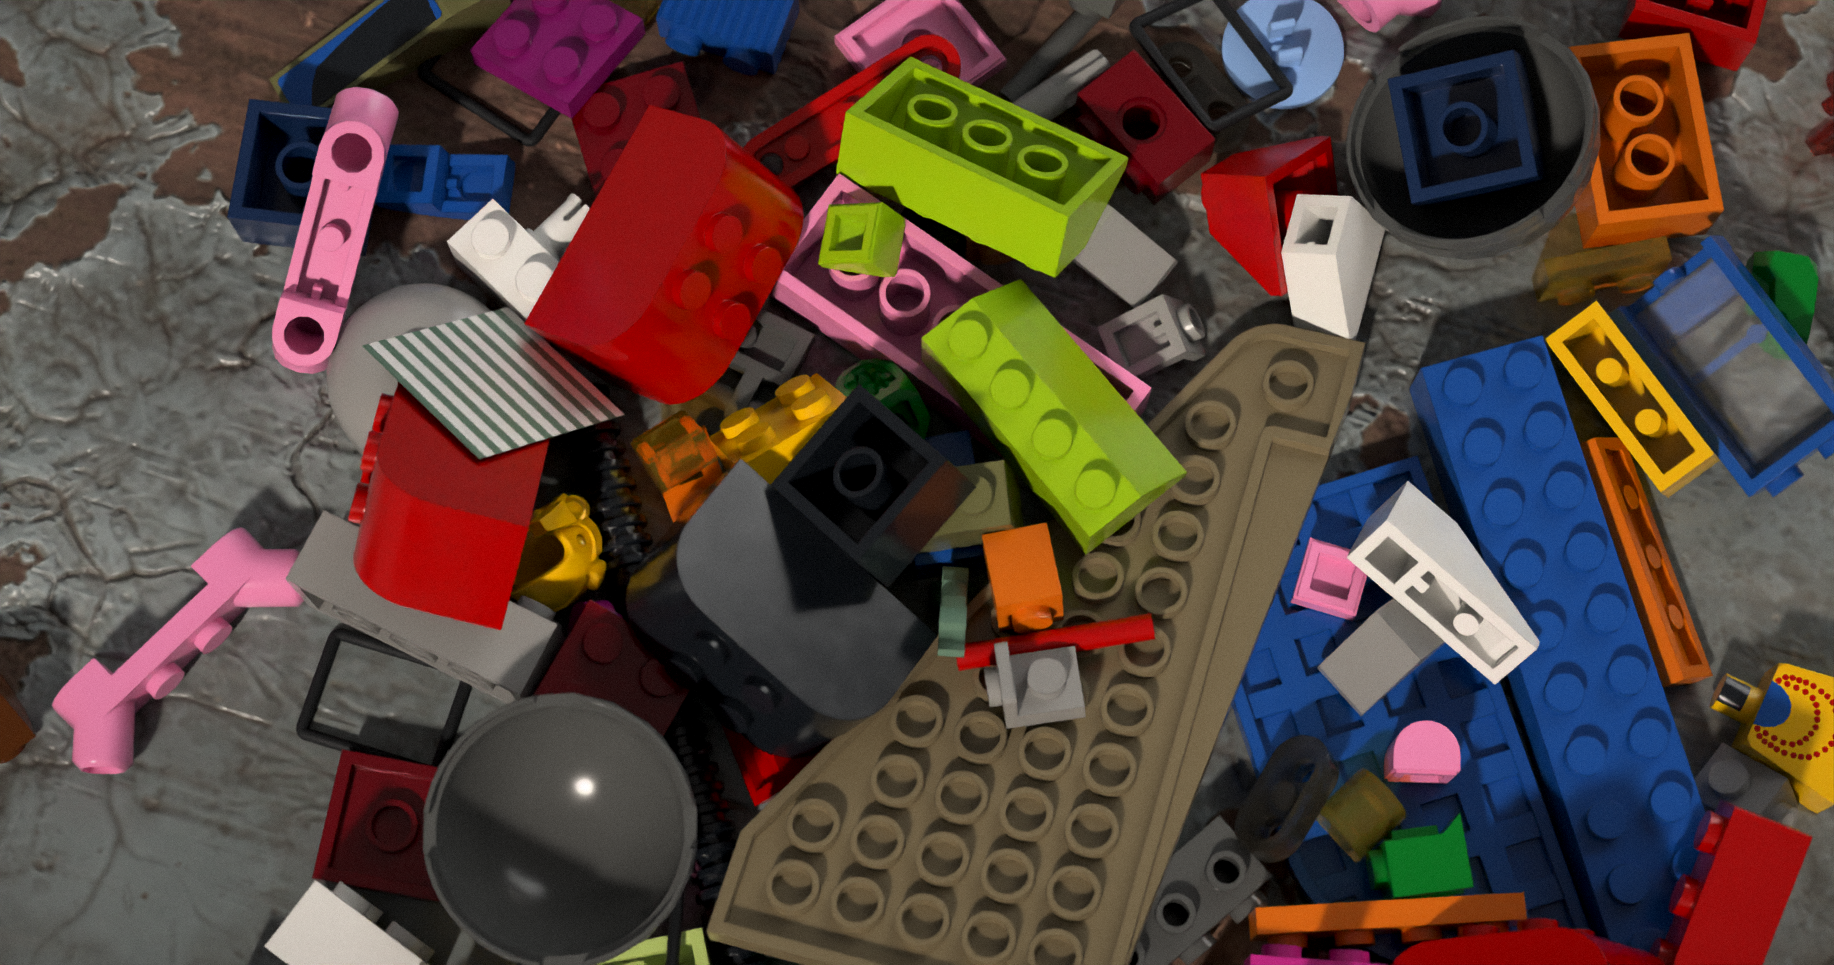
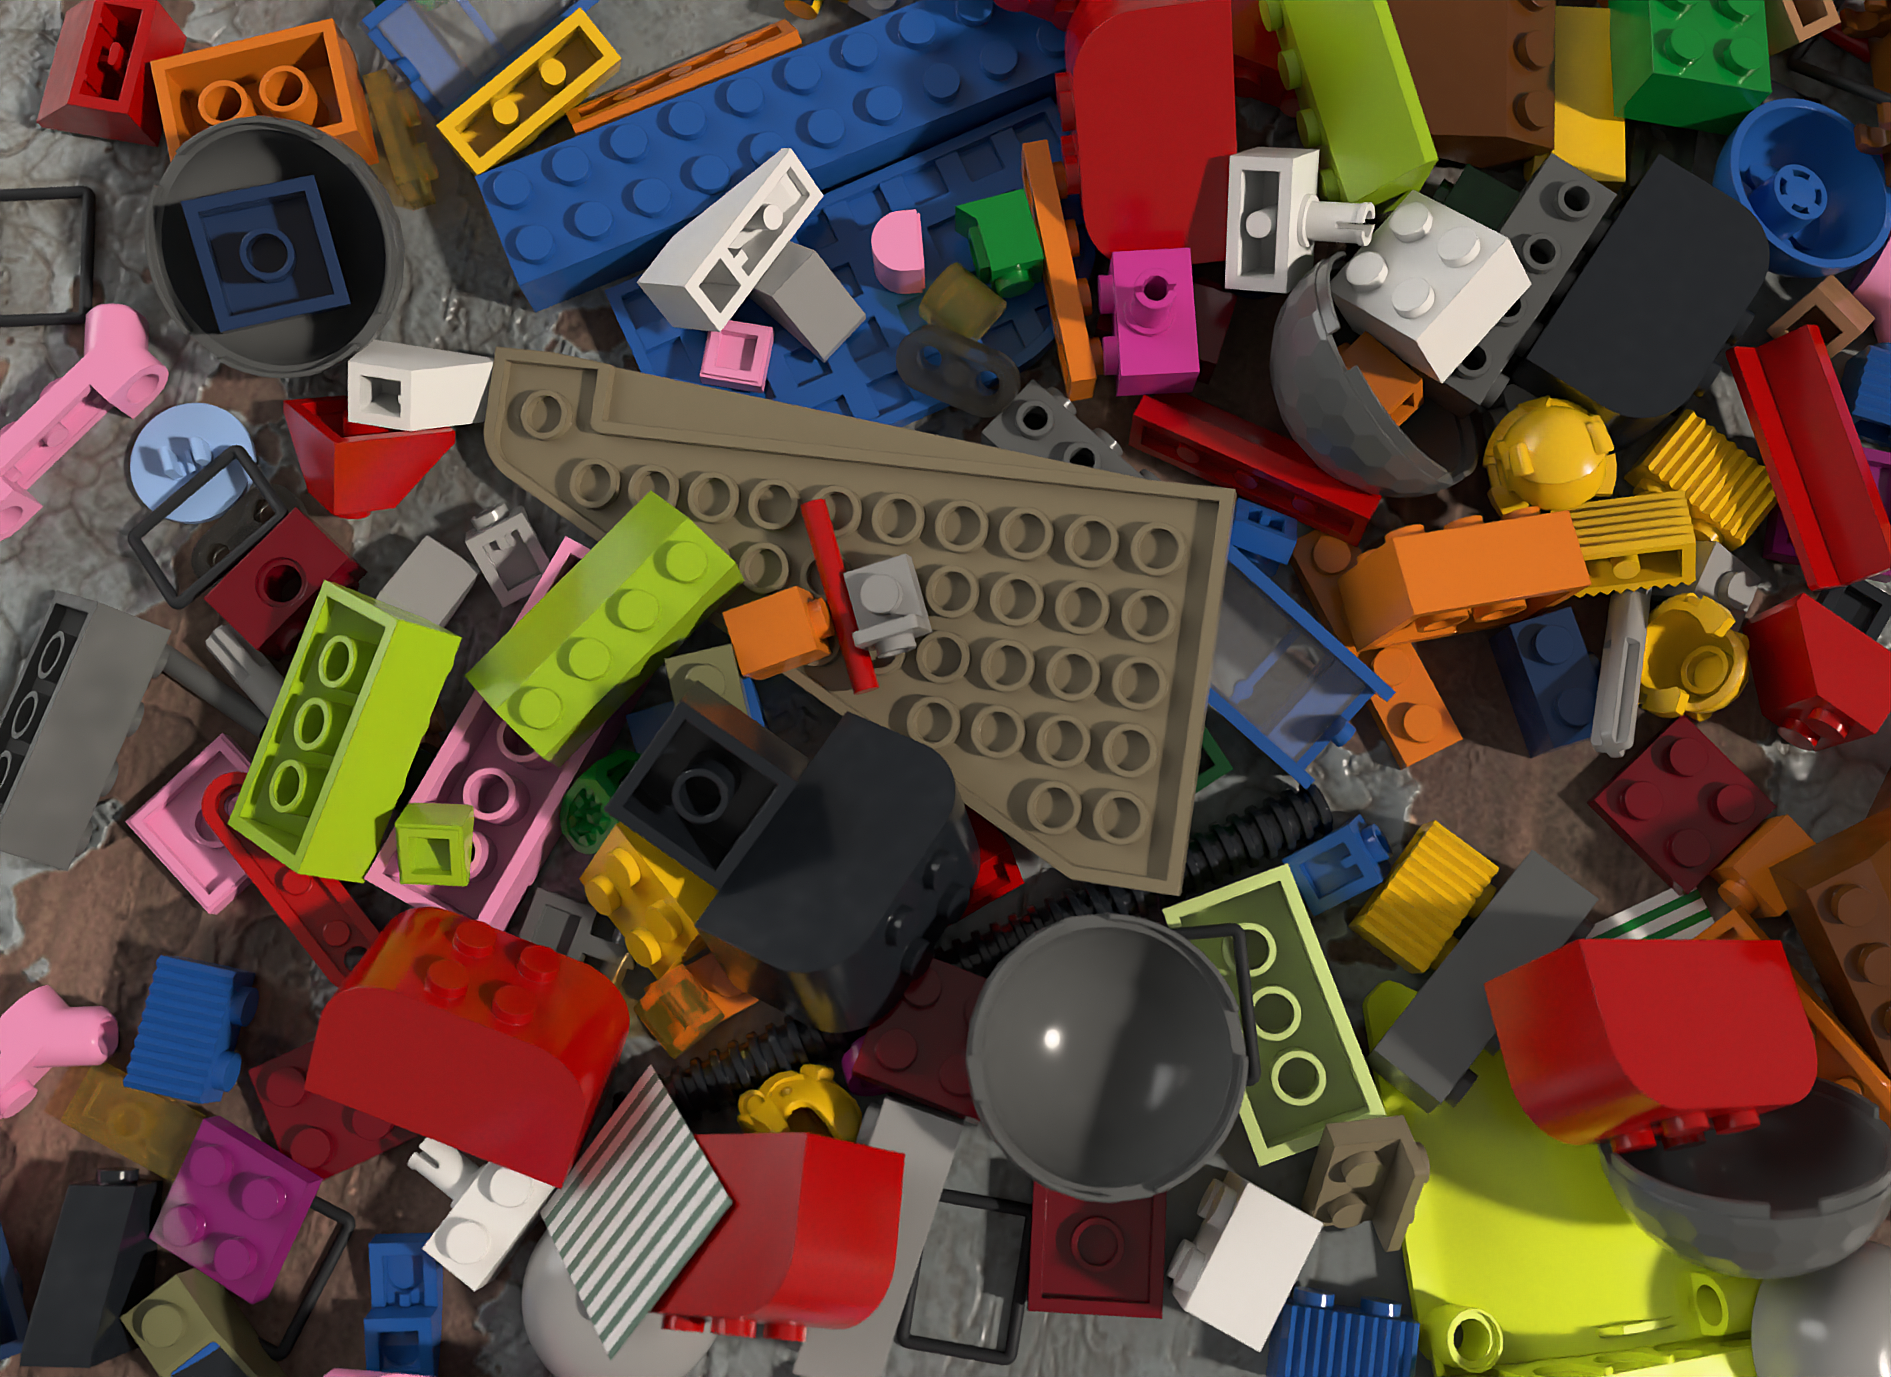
camera: 95 degrees left, 5 degrees up
sand green piece [928,566,980,657] -> none

